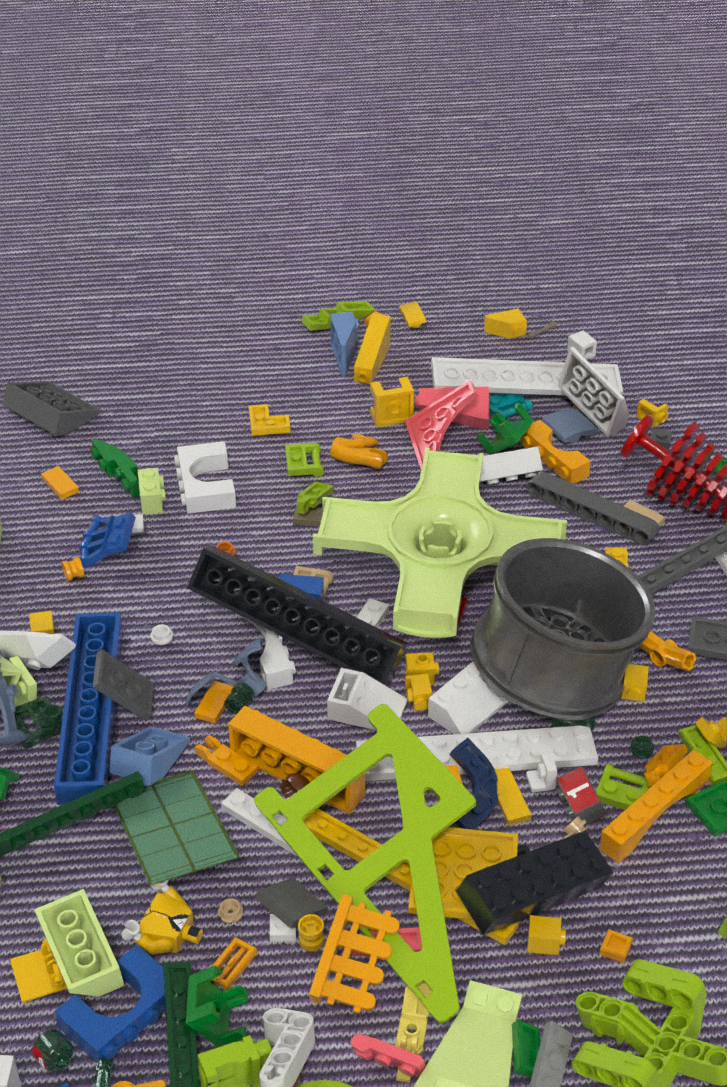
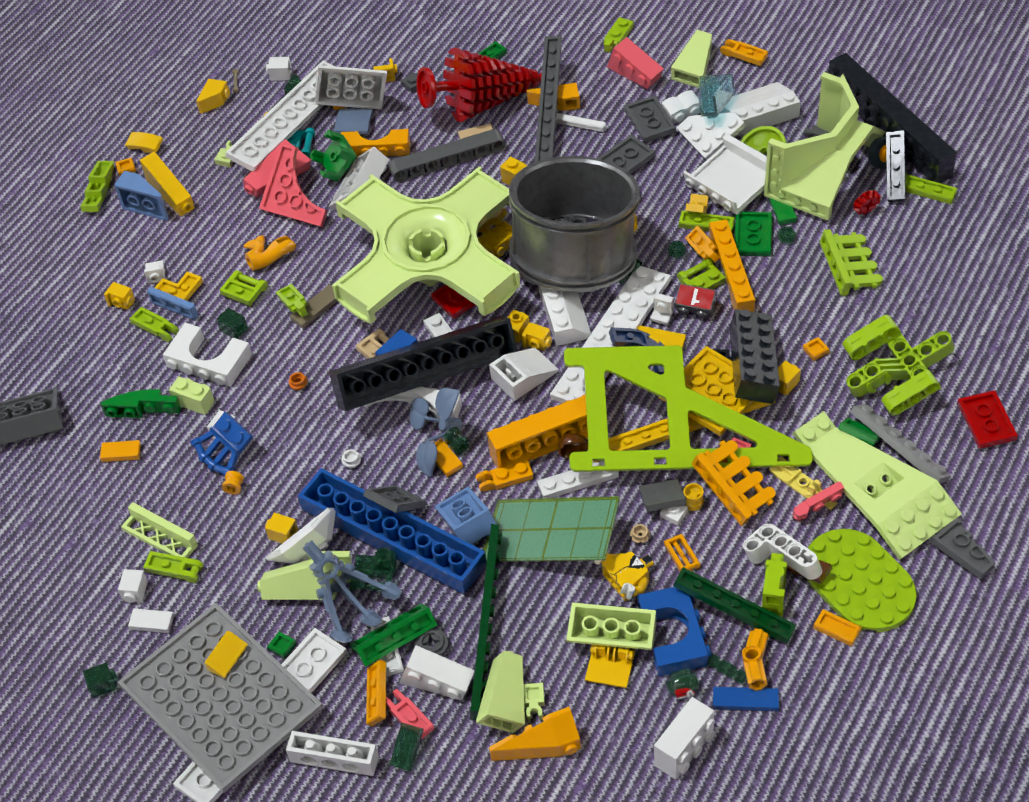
camera: 50 degrees left, 10 degrees up
green panel [186,965,248,1047] -> none
yellow panel [370,377,414,427] -> none
tan plate [563,817,586,839] -> none
none -> yellow brick [104,282,135,310]
none -> lime hinge [129,307,179,342]
none -> white bracket [144,260,166,284]
none -> medium blue tile [147,287,198,320]
none -> clear green brick [216,307,248,339]

